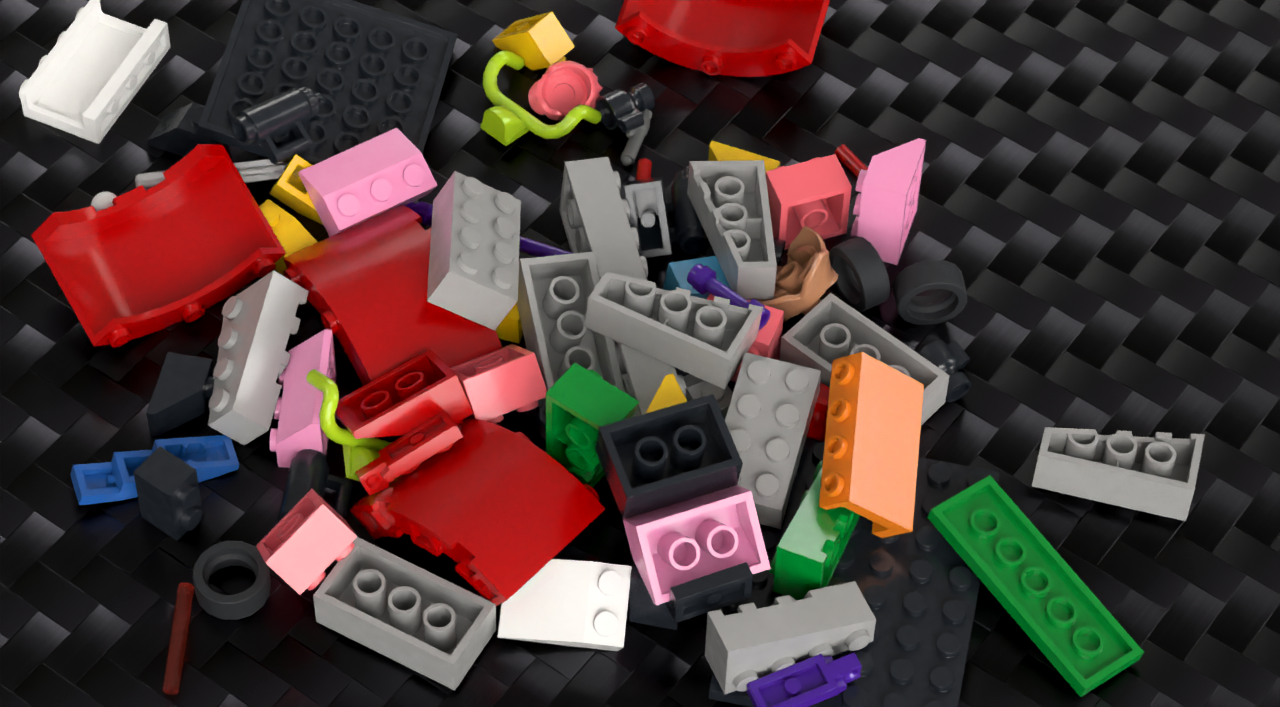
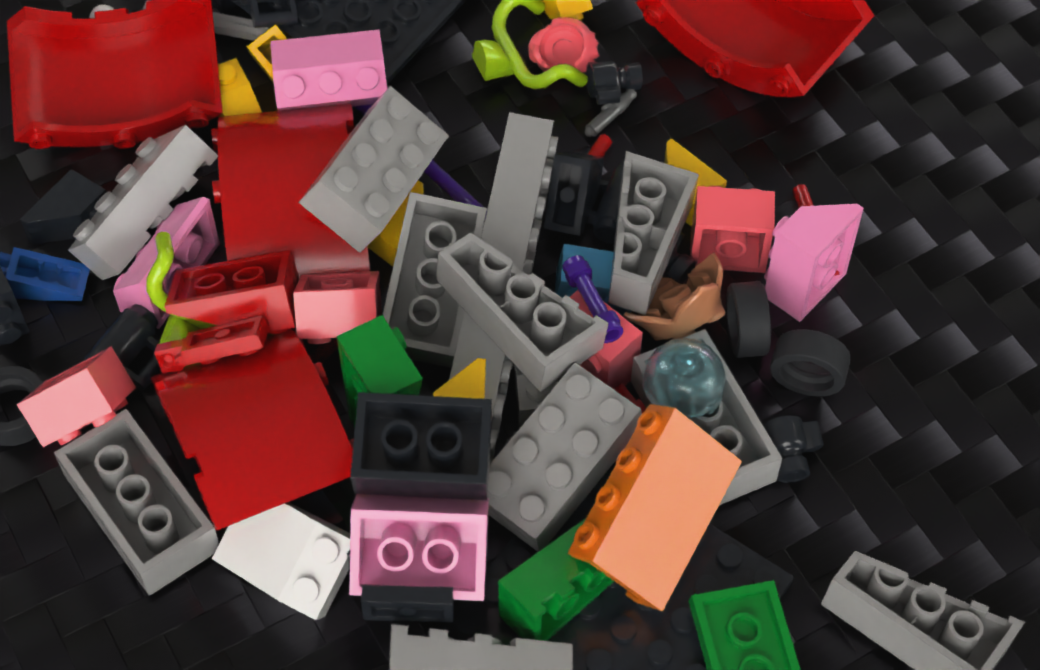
camera: 25 degrees right, 5 degrees up
none -> clear light blue cylinder [642,338,726,420]

